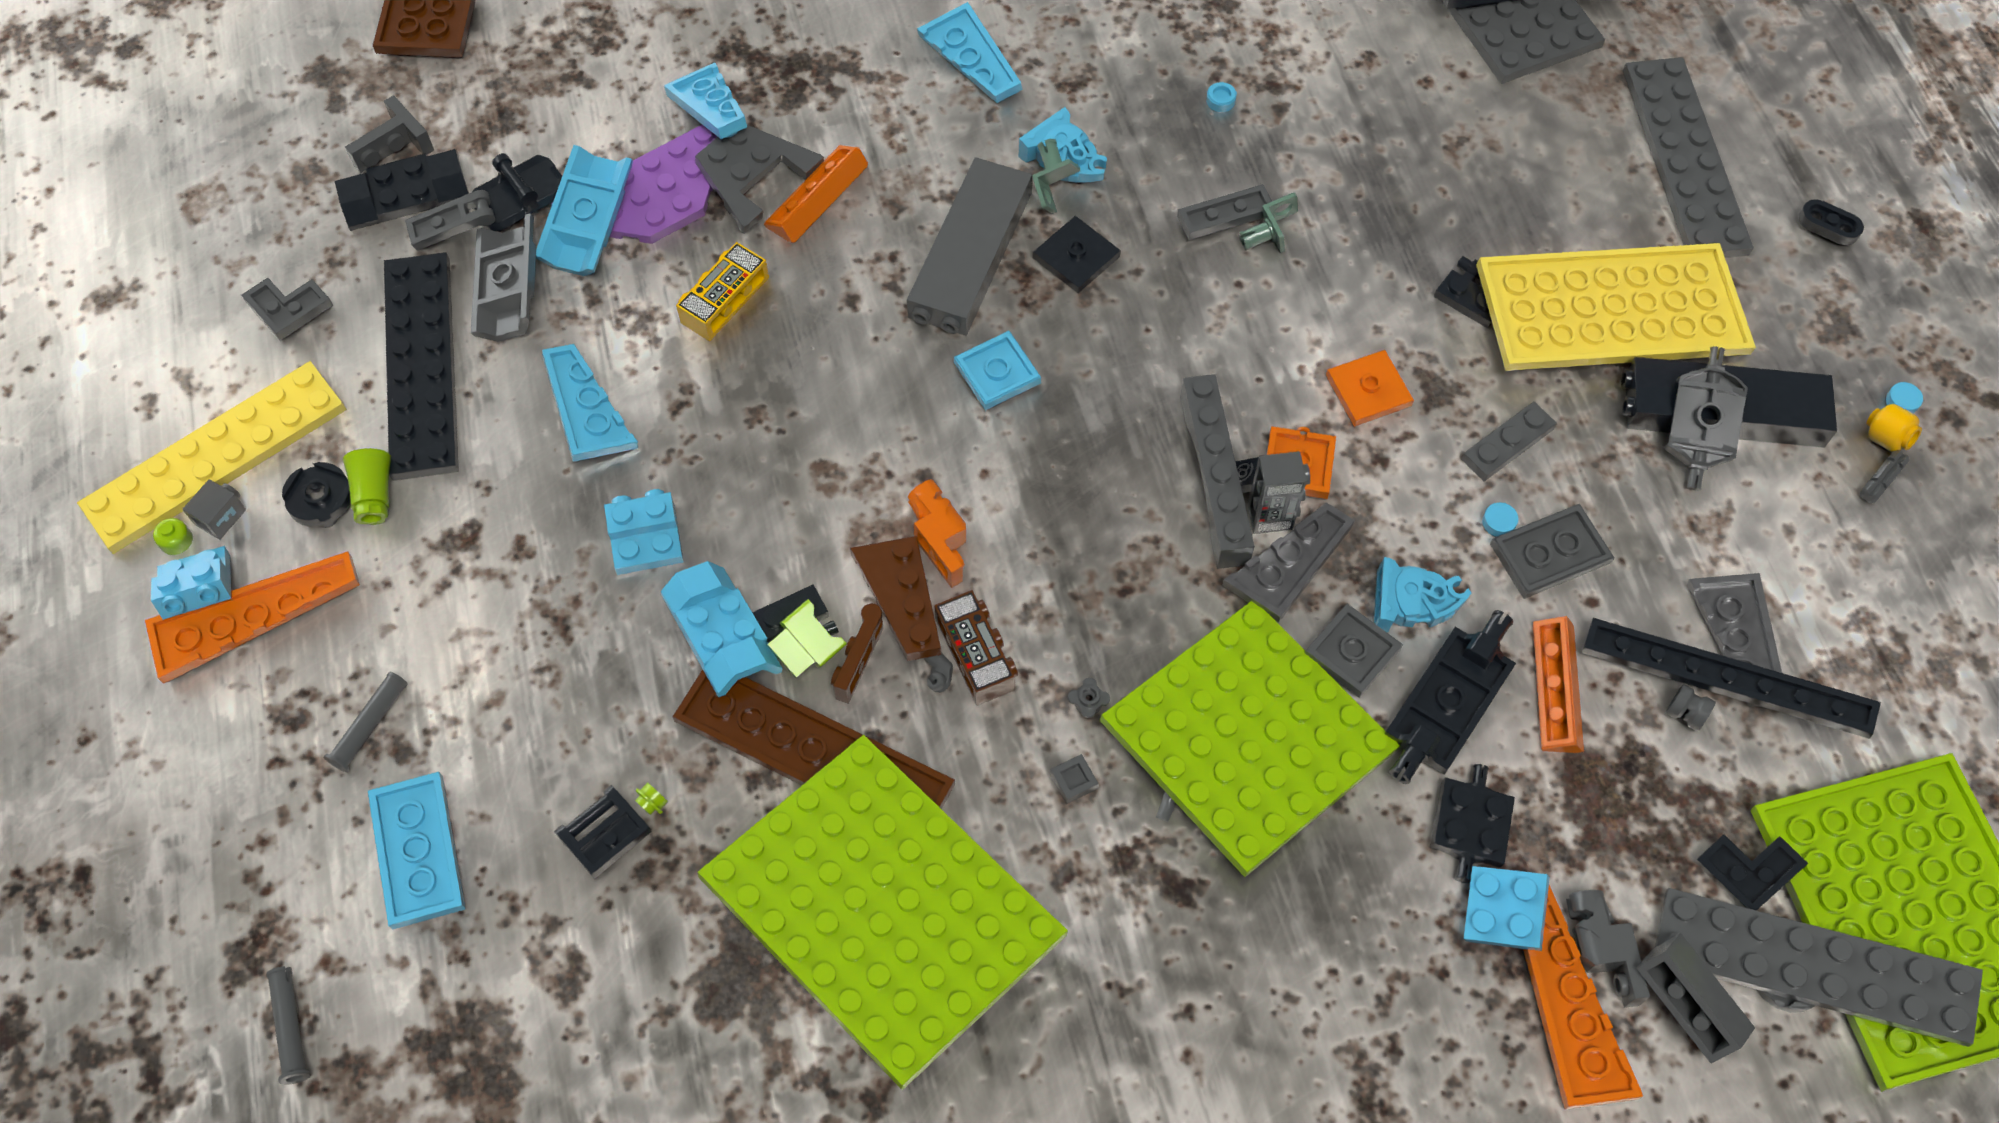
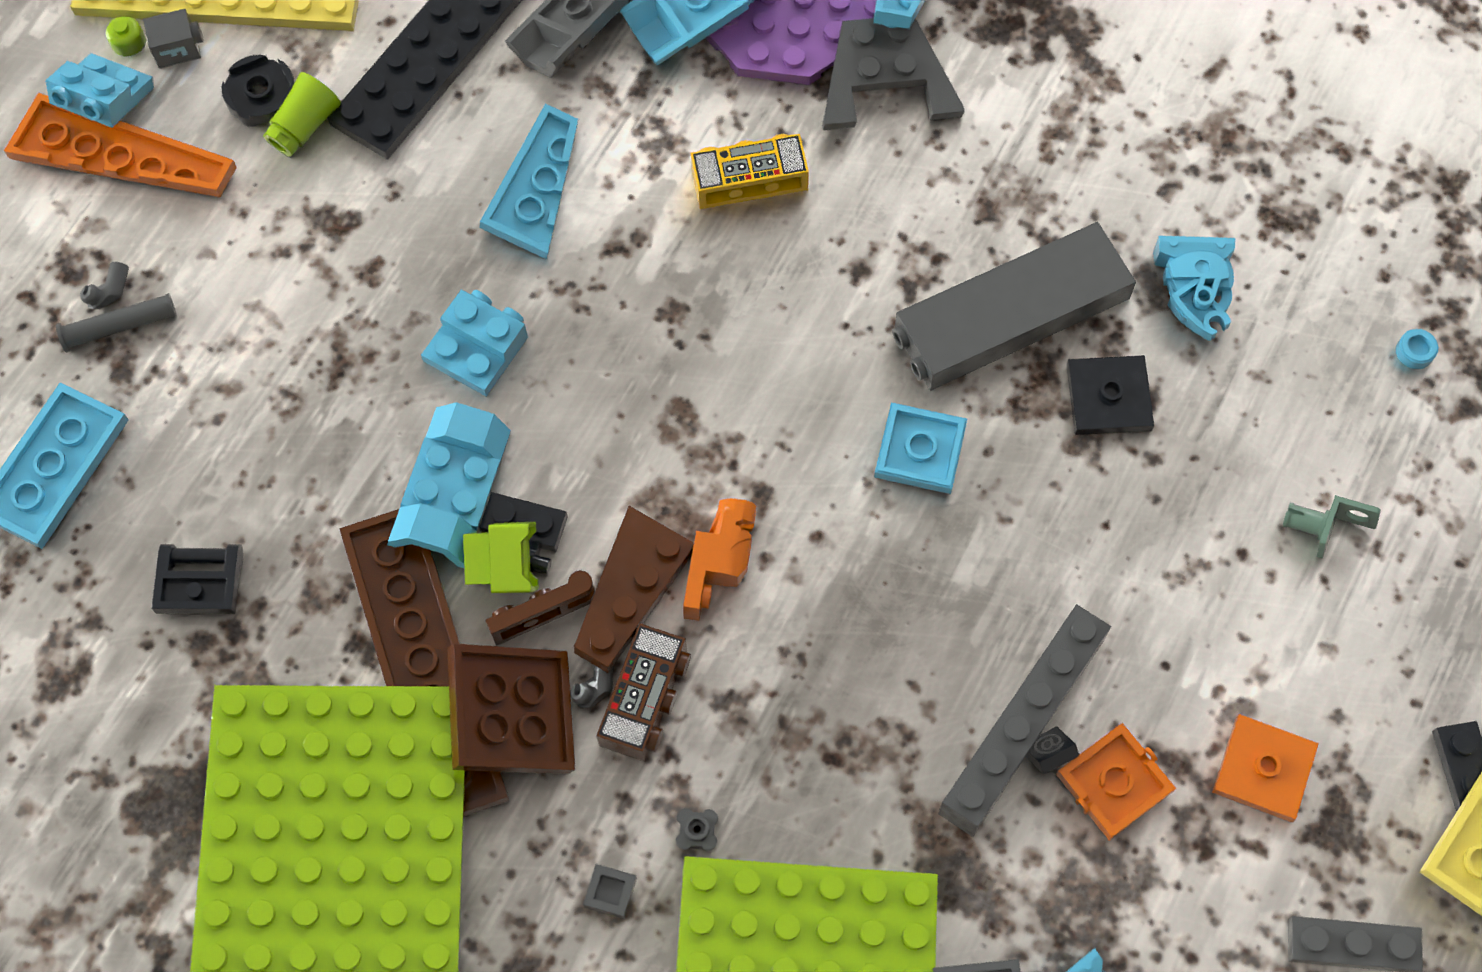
camera: 45 degrees right, 5 degrees up
lime plate [635,782,668,815] -> none
orange slope [764,145,868,243] -> none
medium azure wing [917,2,1023,103] -> none
sand green bracket [1032,139,1080,214] -> none
dark grey plate [1177,184,1272,240] -> none
flat silver wing [1222,503,1355,623] -> none
dark grey brick [1248,451,1310,534] -> none
none -> dark grey arm [80,262,129,309]
none -> reddish brown plate [447,643,575,774]

